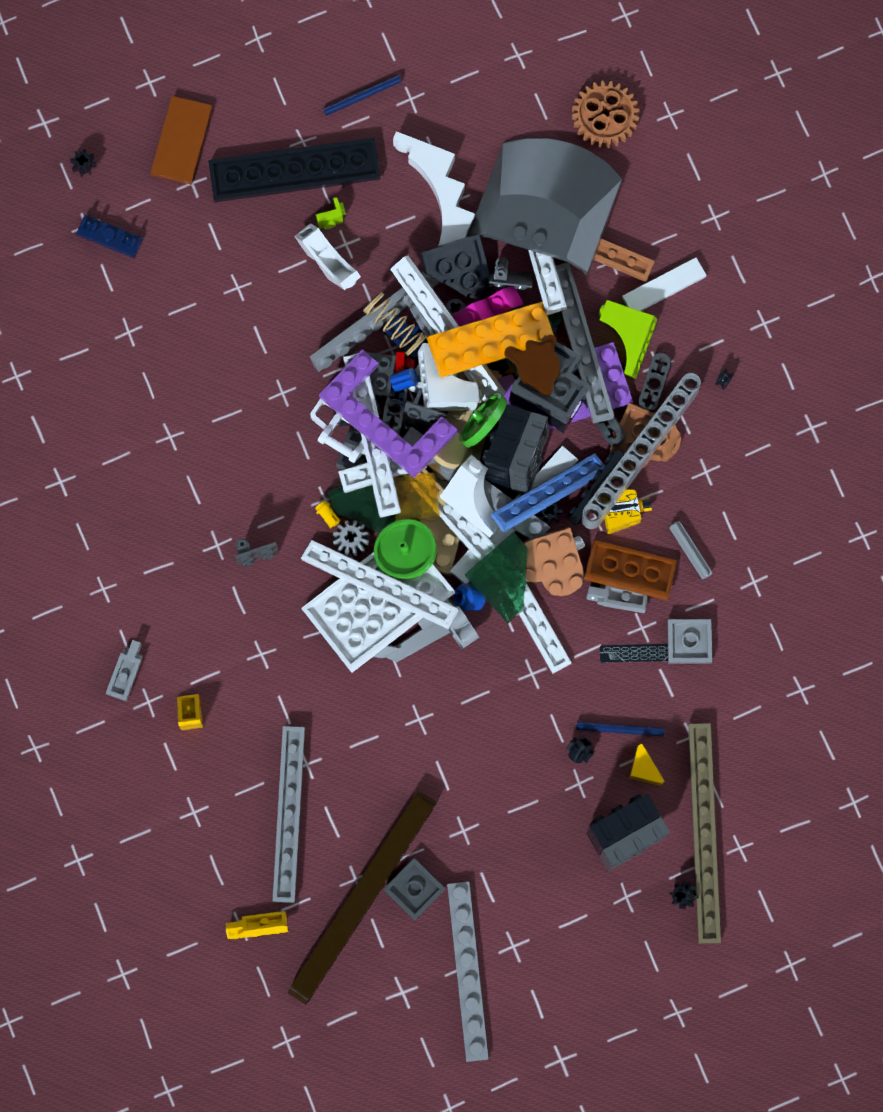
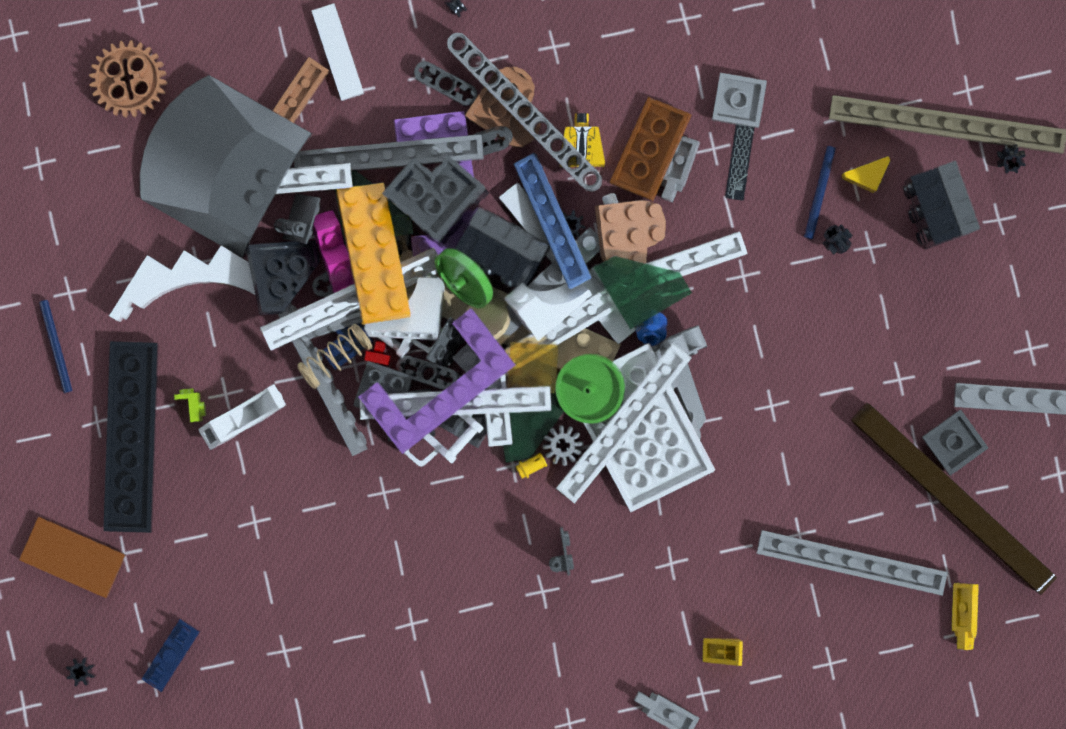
camera: 80 degrees left, 10 degrees up
blue piece [390,368,418,392] -> none
reddish brown tile [504,334,560,395] -> none
black plate [568,449,624,526] -> none
lime arch [599,300,658,379] -> none
light grey axle [669,521,712,579] -> none

